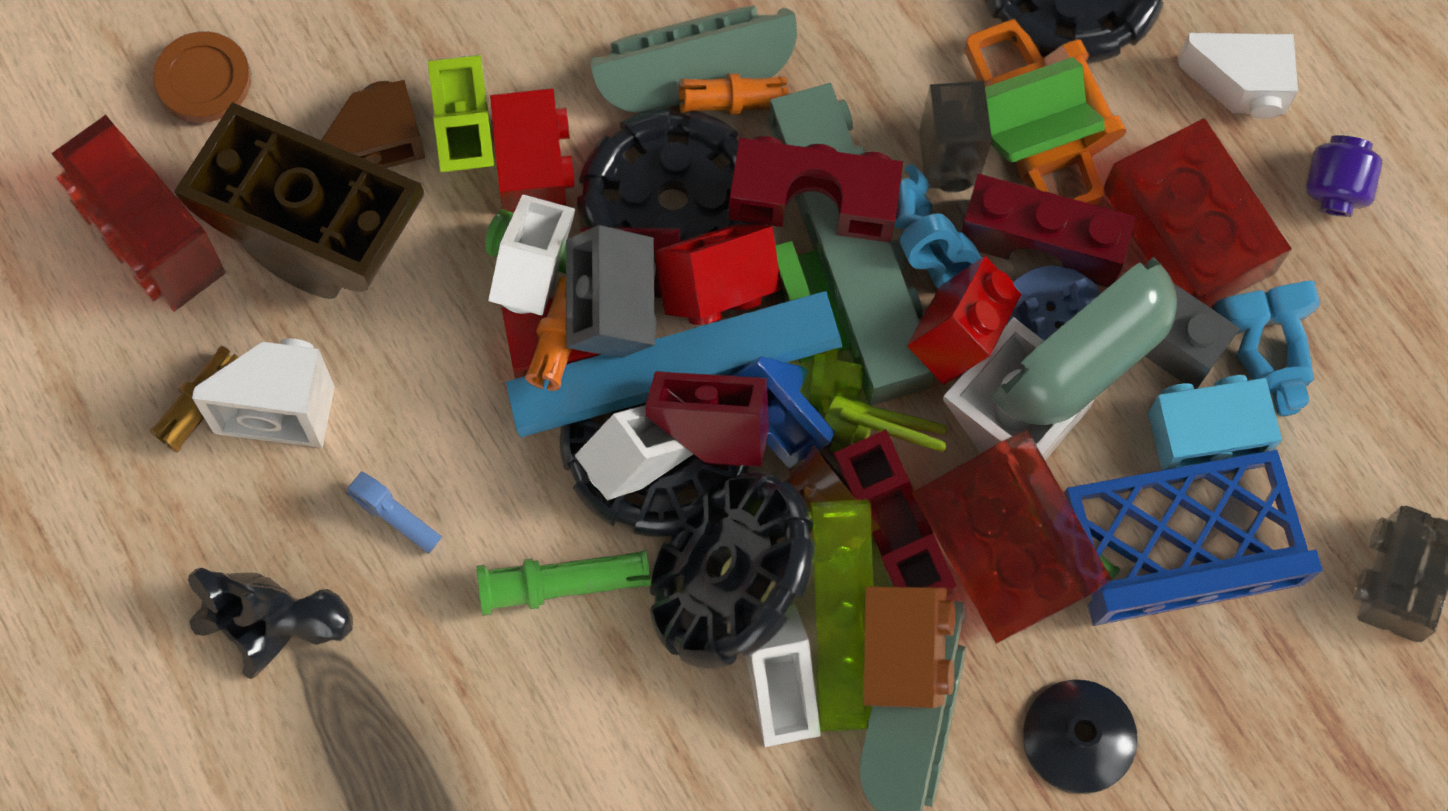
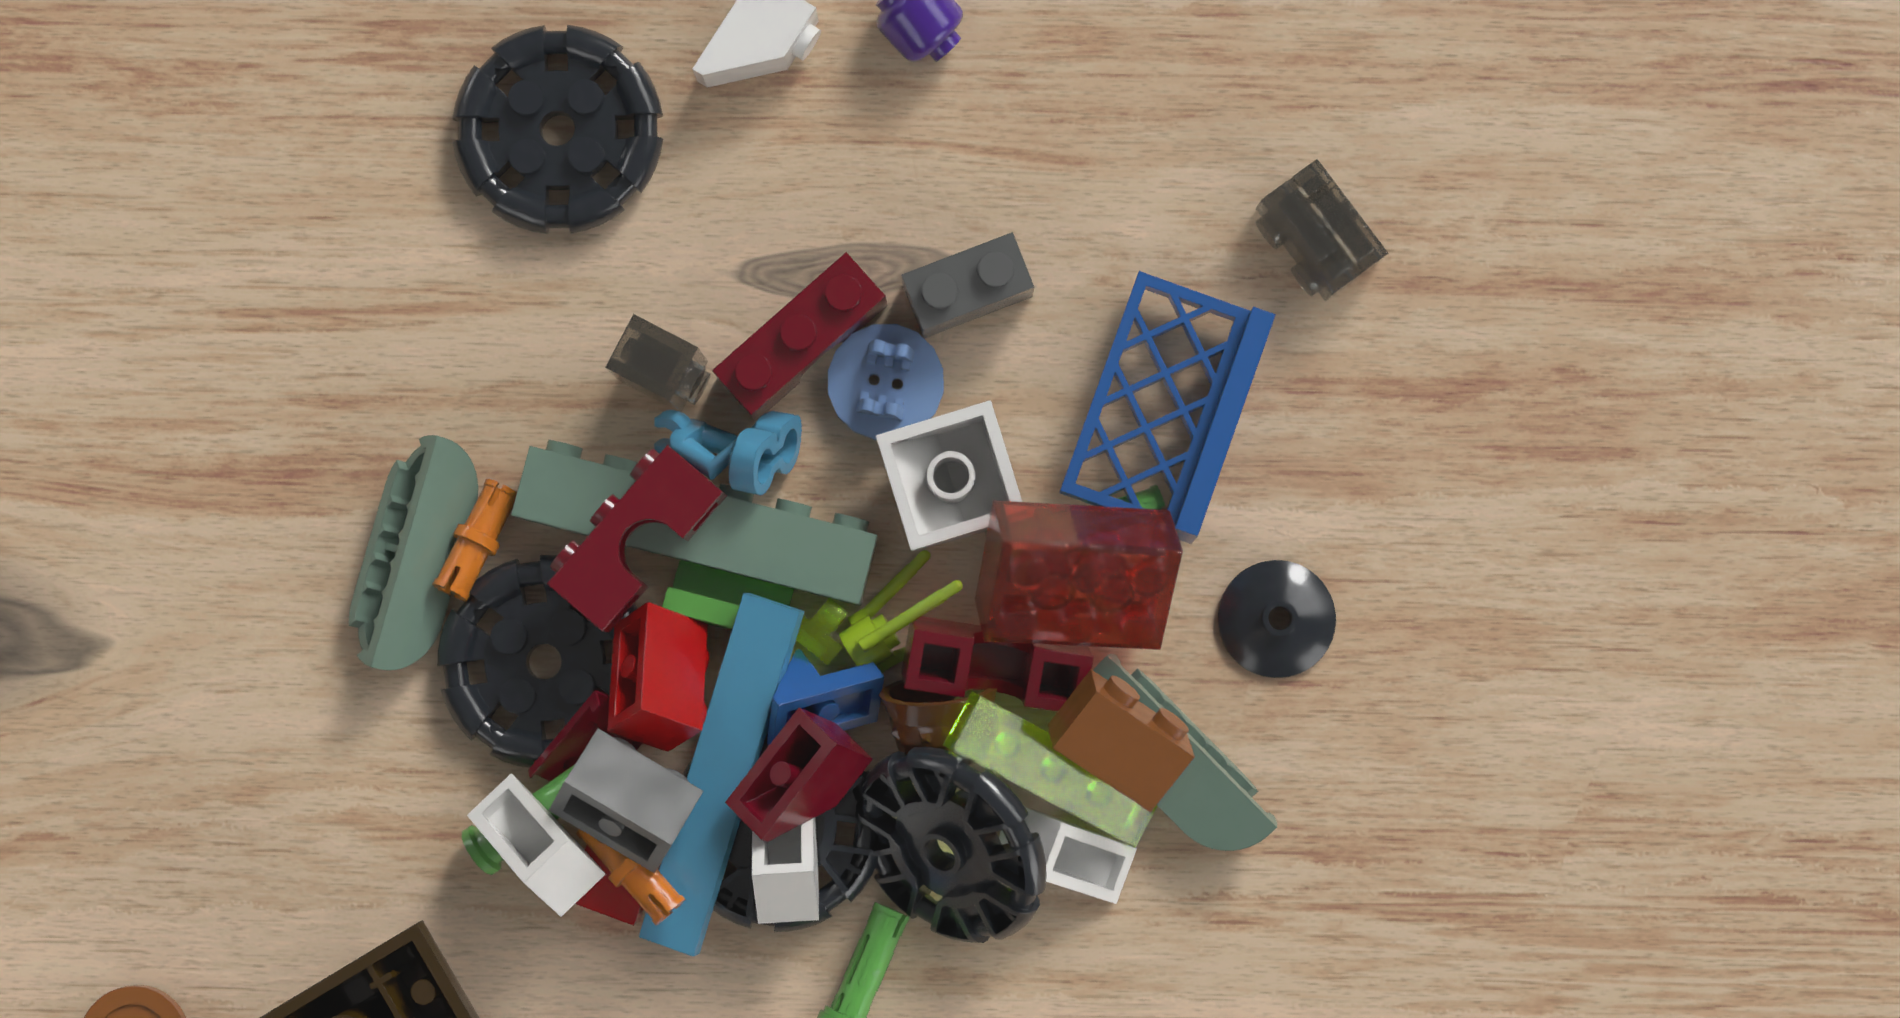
camera: 55 degrees left, 15 degrees up
reddish brown slope [322,80,425,168] -> none
lime brick [427,54,495,172] -> none
red brick [490,88,575,213] -> none
red brick [907,256,1022,385] -> none
orange bar [965,20,1127,205] -> none
bright green panel [977,57,1105,162] -> none
sand green brick [992,257,1177,425] -> none
clear red brick [1103,118,1292,307] -> none
medium azure brick [1147,375,1282,471] -> none
dark azure piece [1211,281,1321,417] -> none

